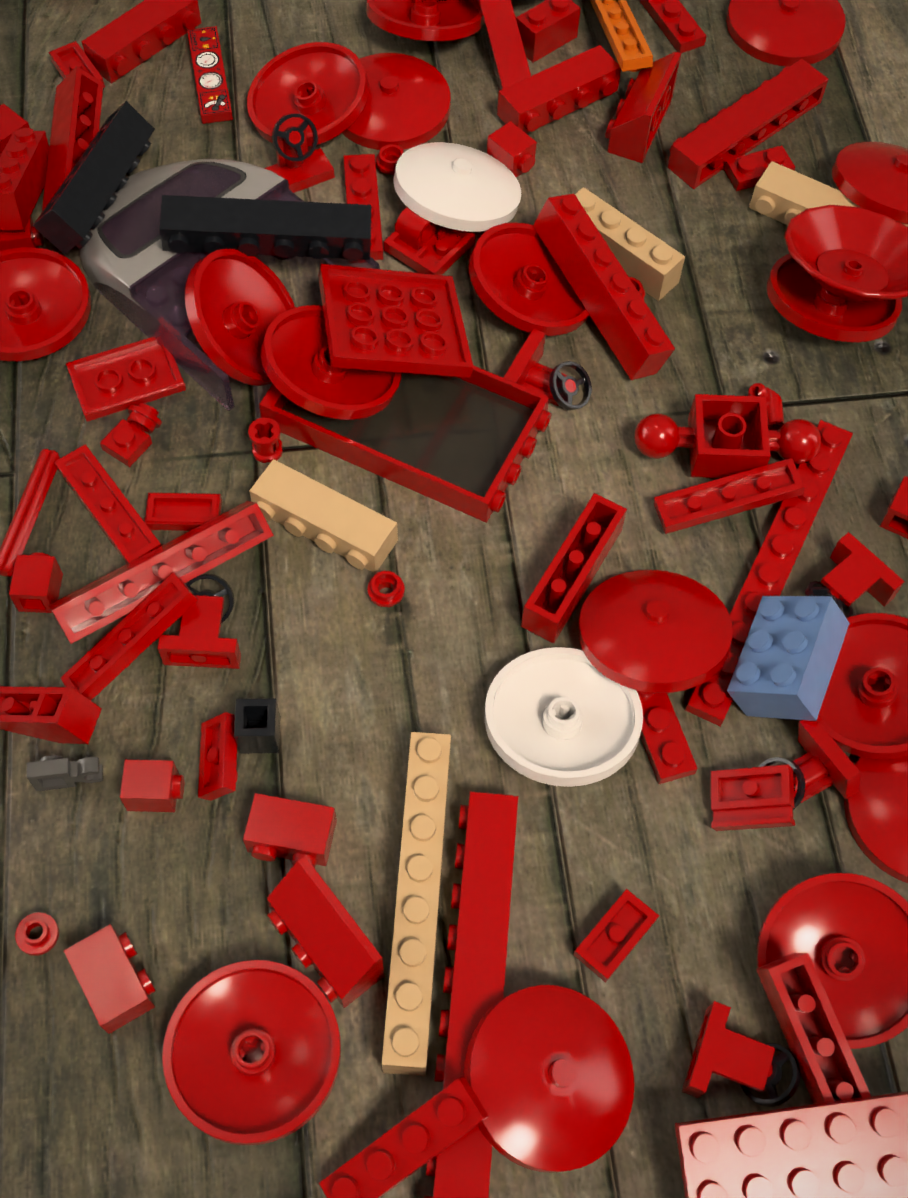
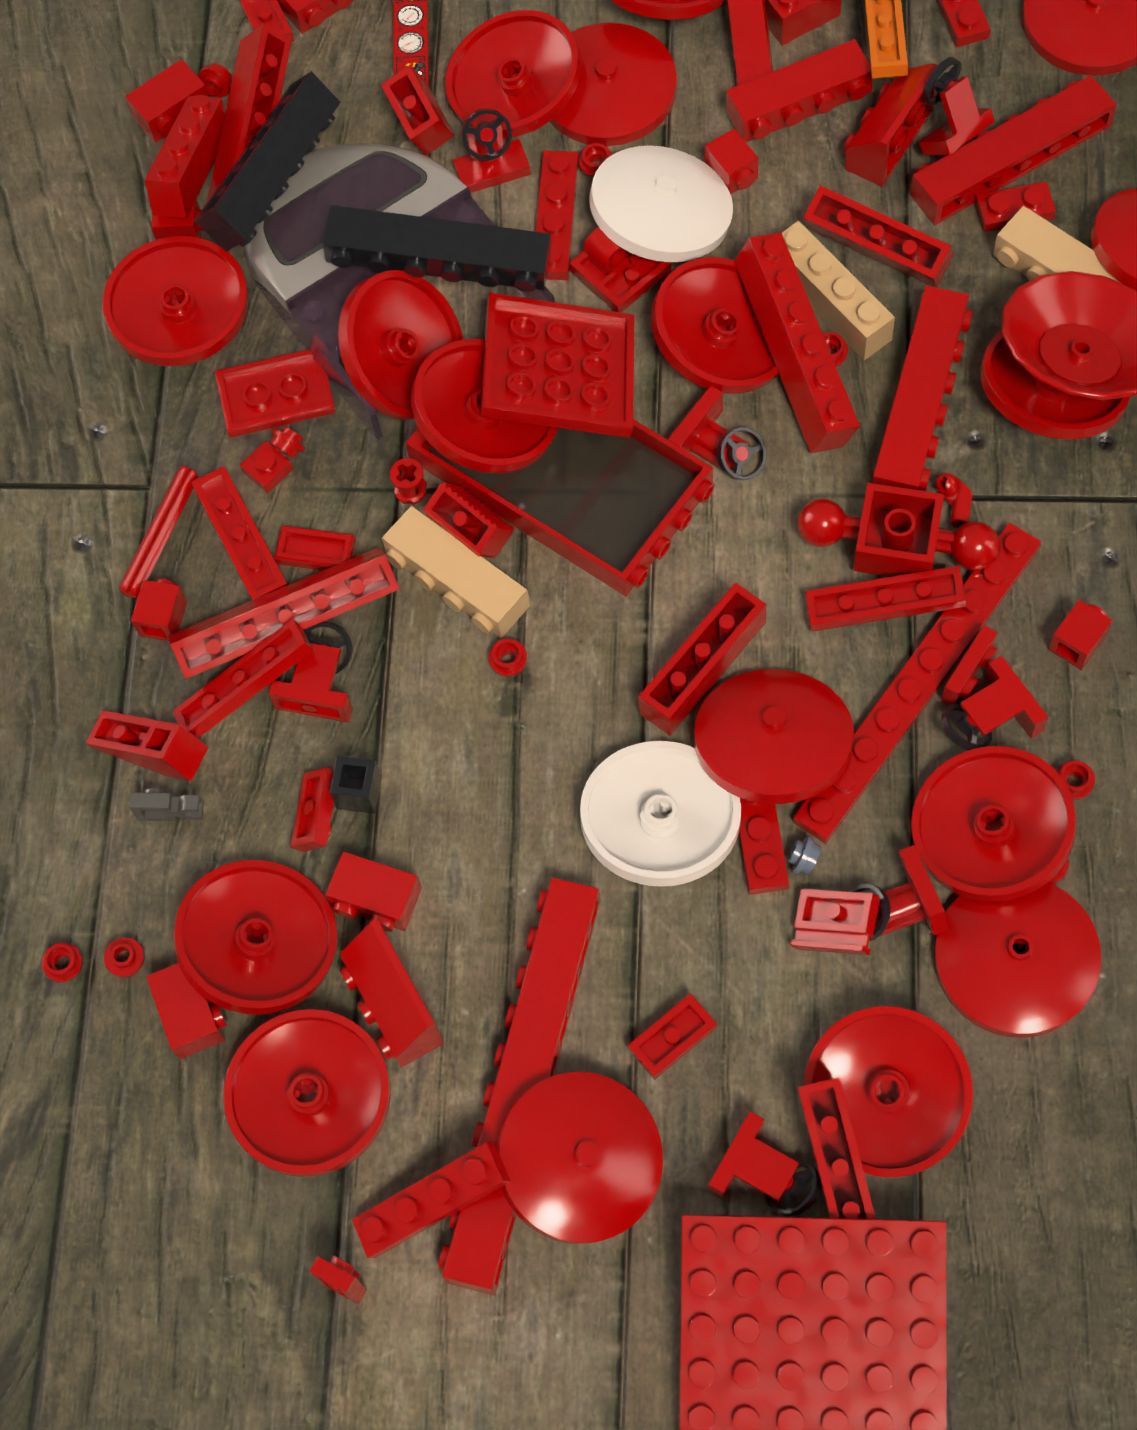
camera: 20 degrees right, 5 degrees up
red brick [120,759,185,812] -> none
tan brick [382,732,451,1076] -> none
medium blue brick [727,596,850,721] -> none
none -> red dish [173,860,337,1015]
none -> red plate [198,63,232,98]
none -> red brick [381,65,455,155]
none -> red brick [423,483,514,559]
none -> sand blue plate [787,836,821,875]
none -> red brick [803,185,954,287]
none -> red brick [872,285,973,491]
none -> red piece [920,57,995,155]
none -> red plate [941,625,999,705]

